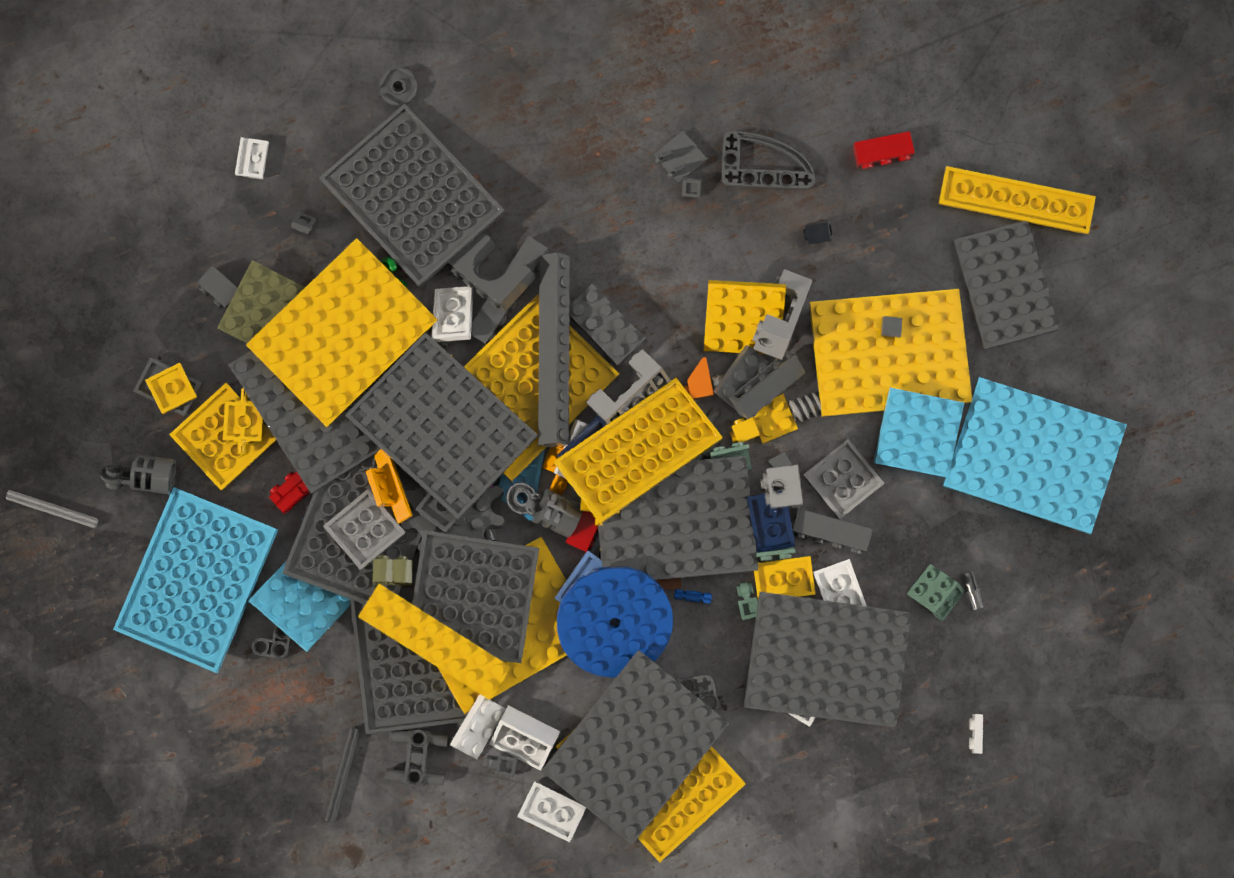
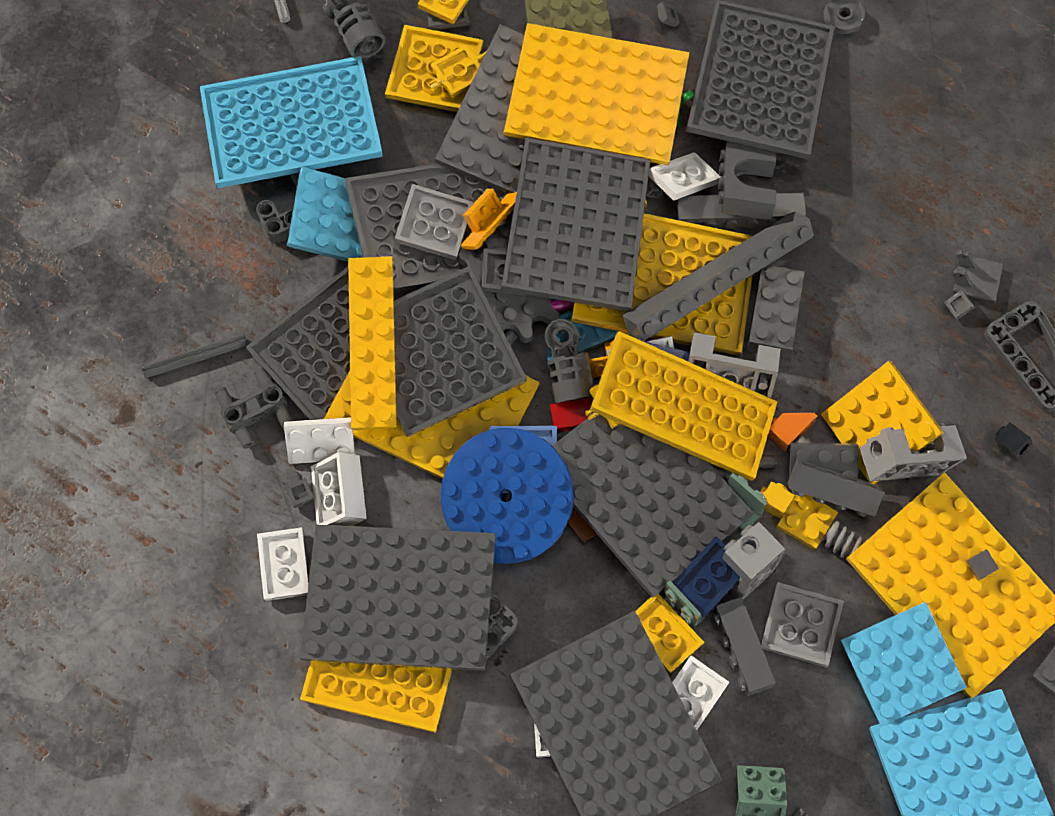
camera: 55 degrees right, 15 degrees down
red brick [268,471,310,515] -> none
olive brick [373,556,412,586] -> none
blue axle [674,589,712,604] -> none
sand green plate [736,581,758,620] -> none

